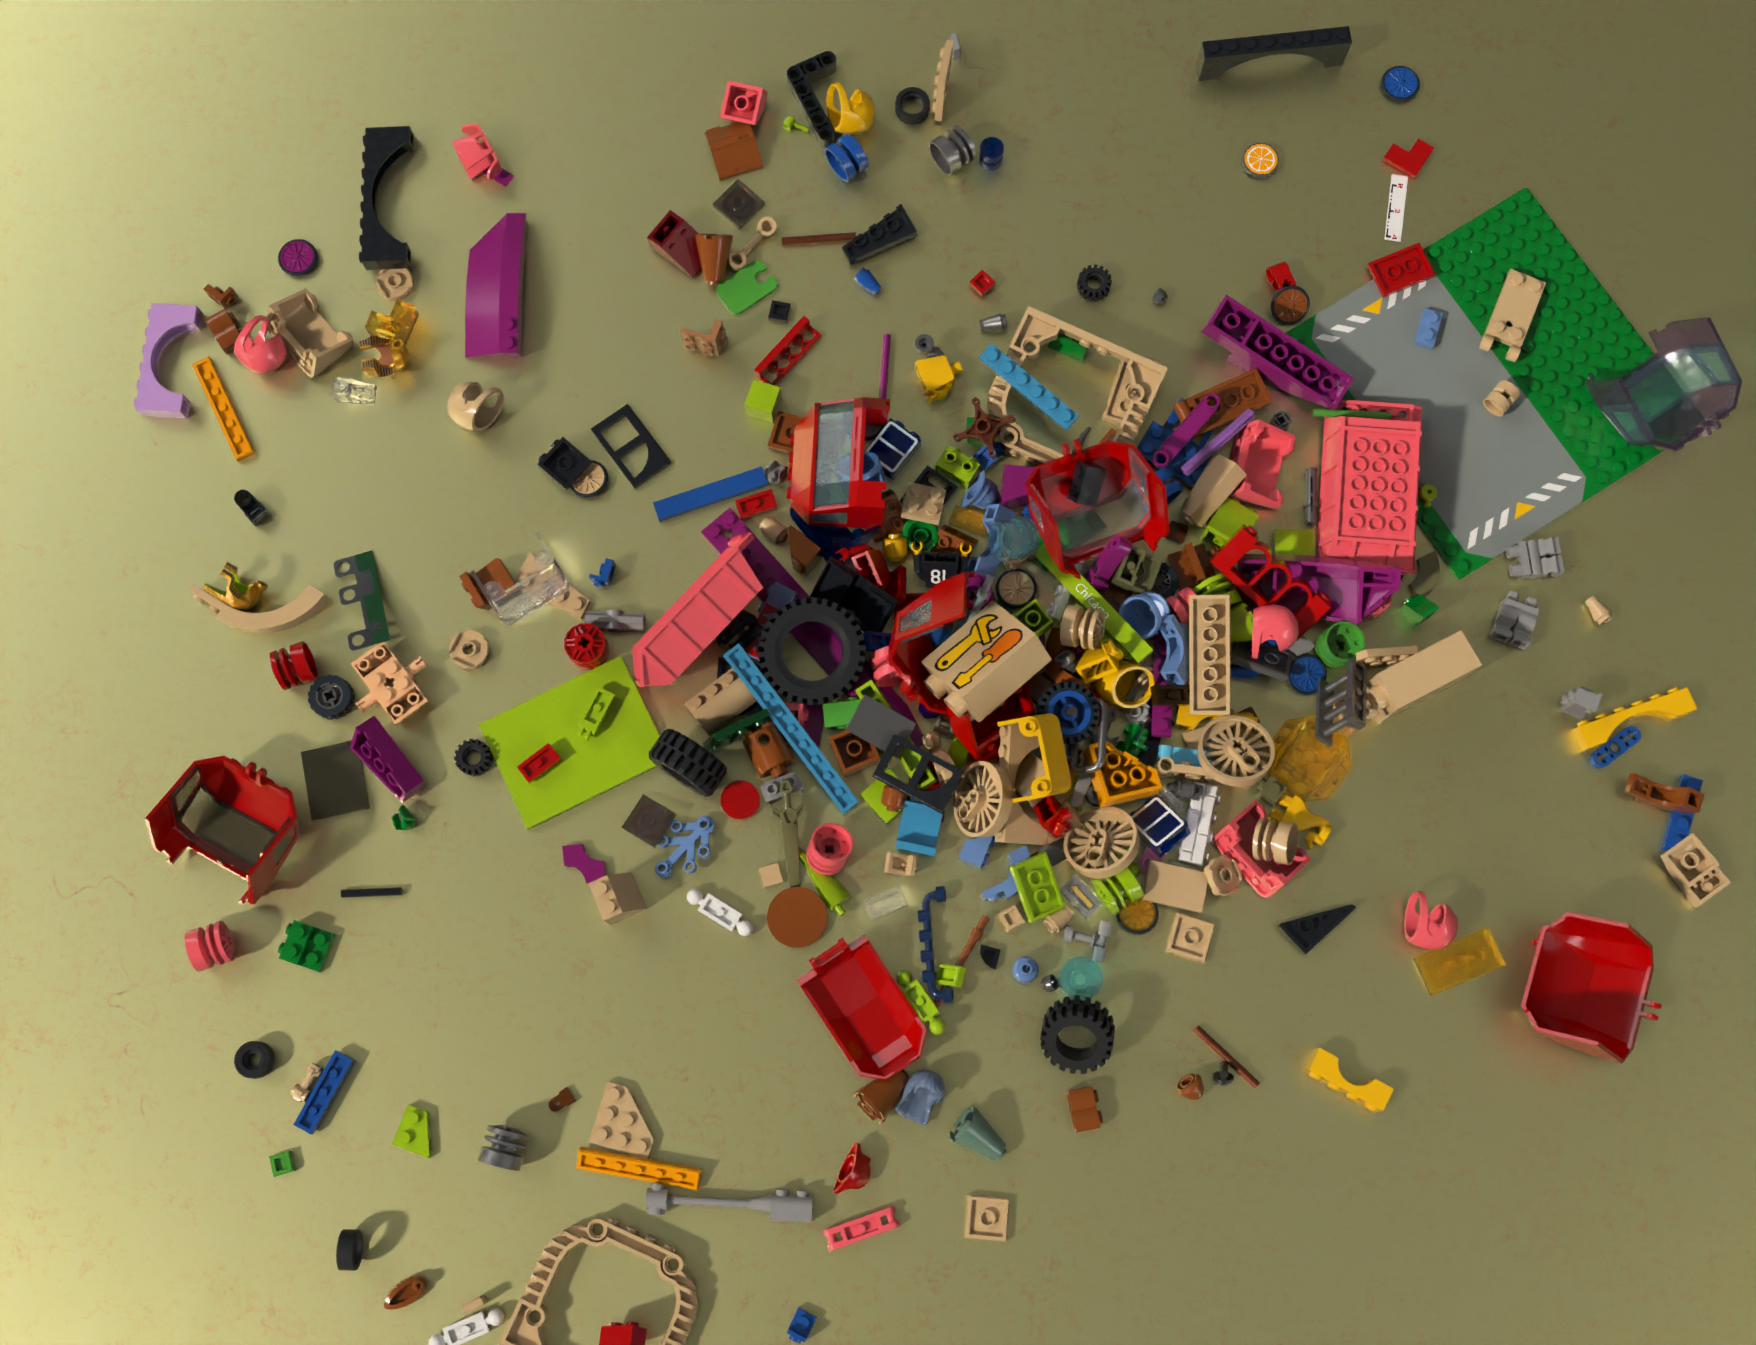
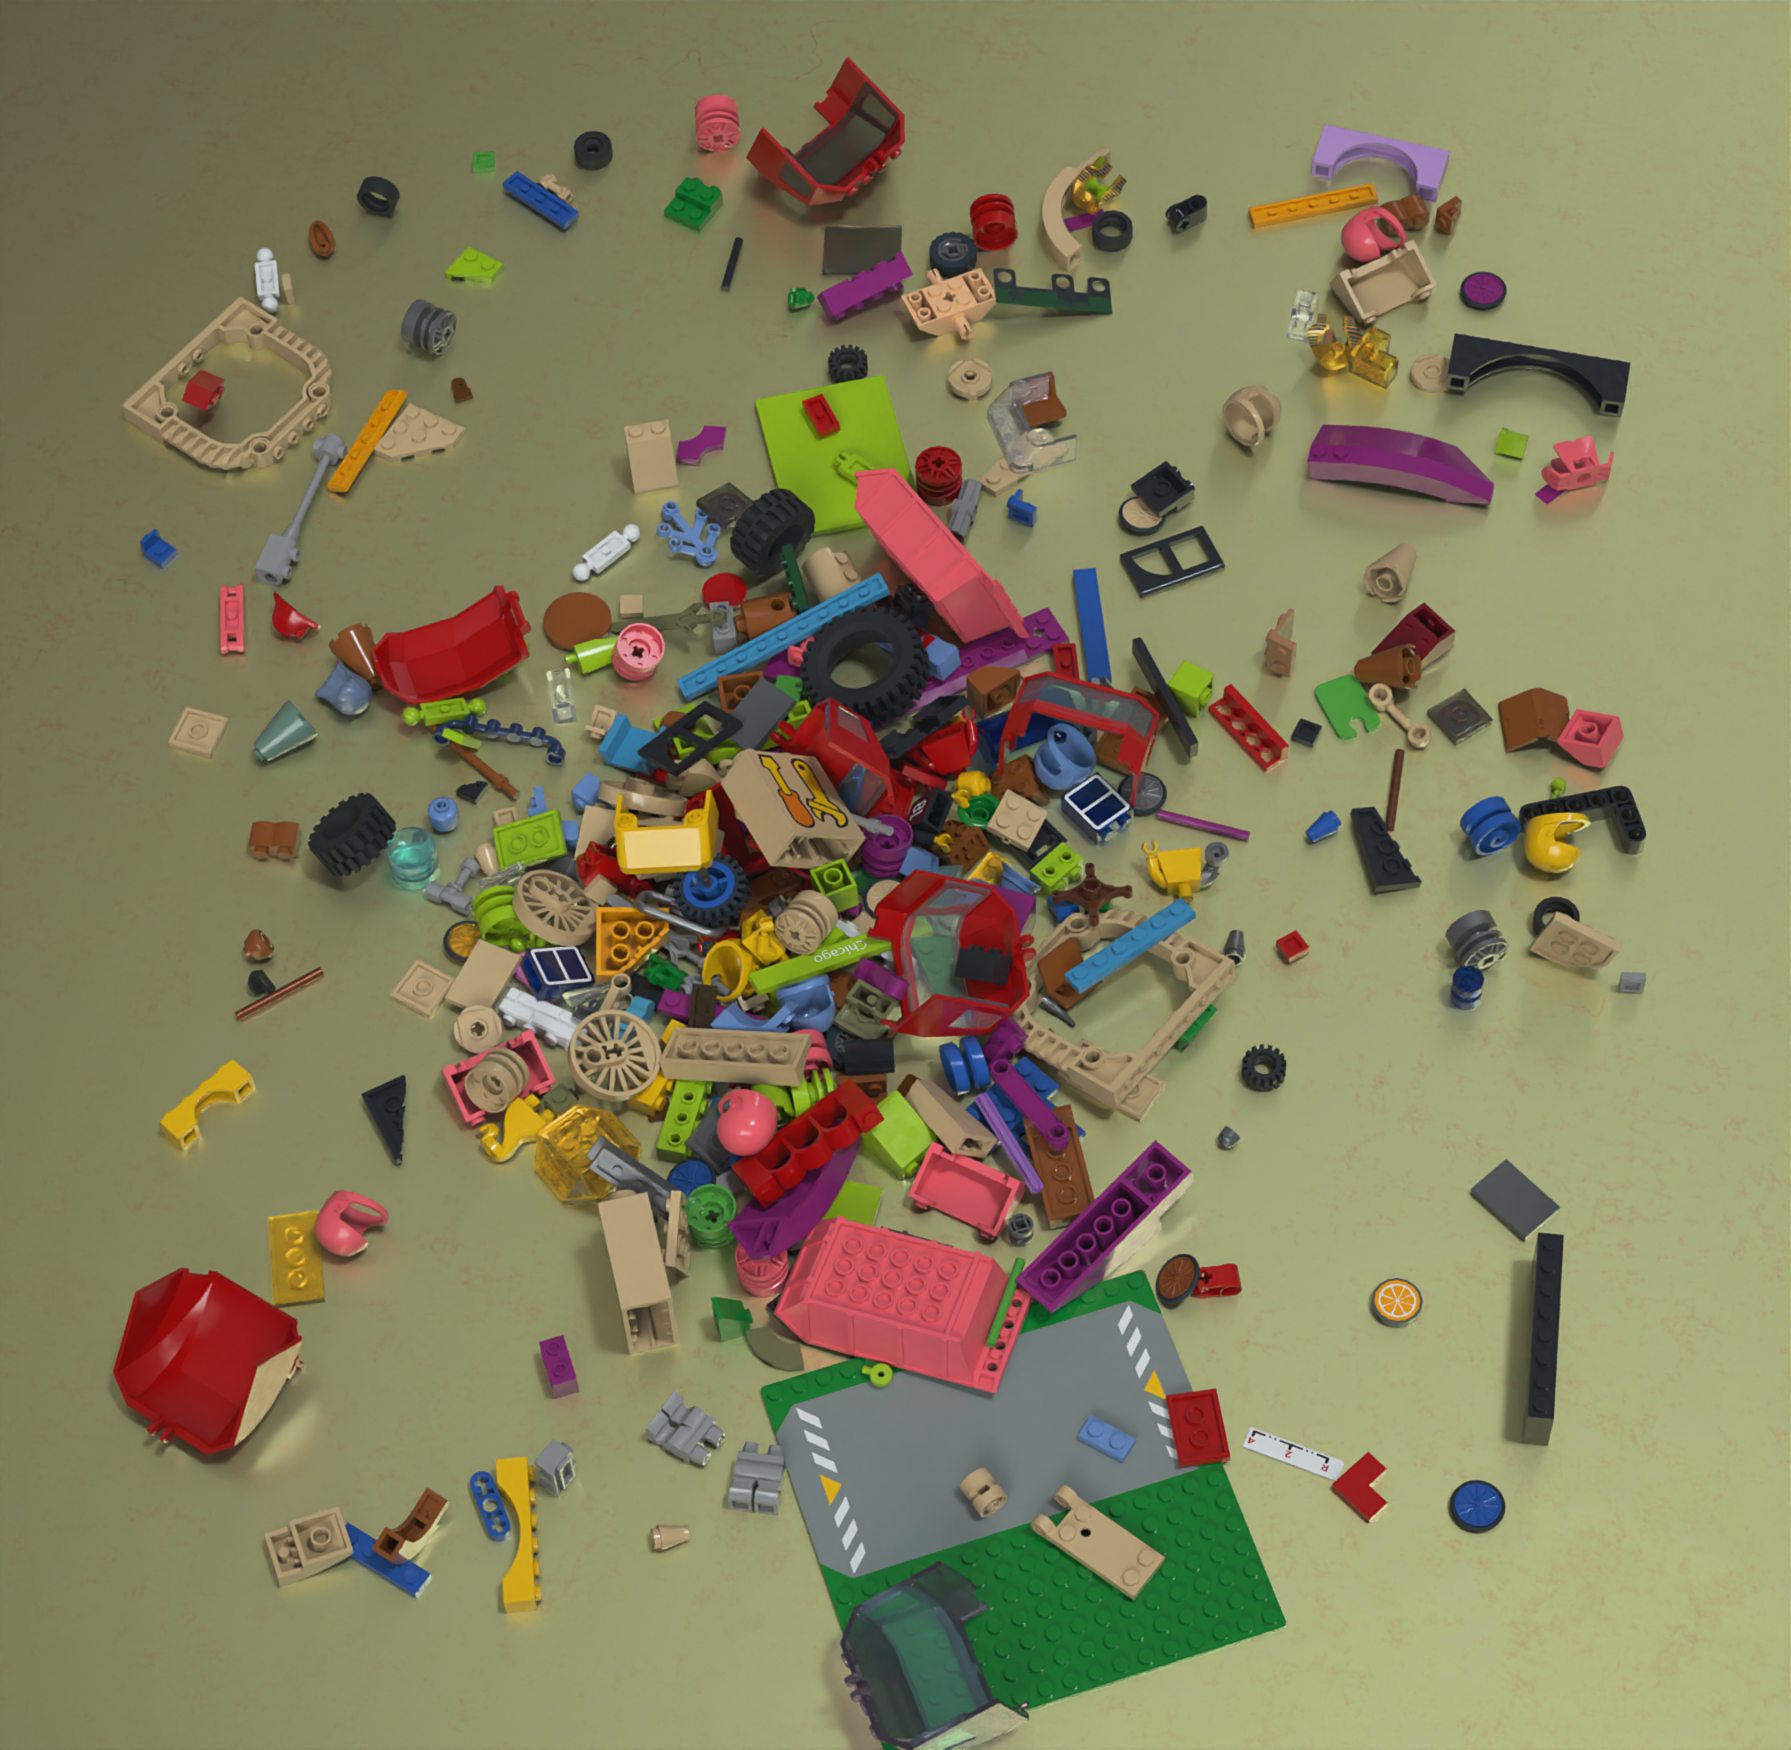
camera: 105 degrees right, 20 degrees down
none -> magenta brick [539,1335,580,1399]
none -> lime brick [656,1079,715,1164]
none -> black panel [844,1038,895,1075]
none -> dark orange bracket [1037,937,1103,1009]
none -> magenta sticker [1064,209,1104,231]
none -> black tyre [1092,210,1133,252]
none -> black tile [1132,637,1199,758]
none -> tan cone [1363,544,1417,603]
none -> dark grey tile [1471,1159,1561,1241]
none -> lime tile [1496,428,1529,459]

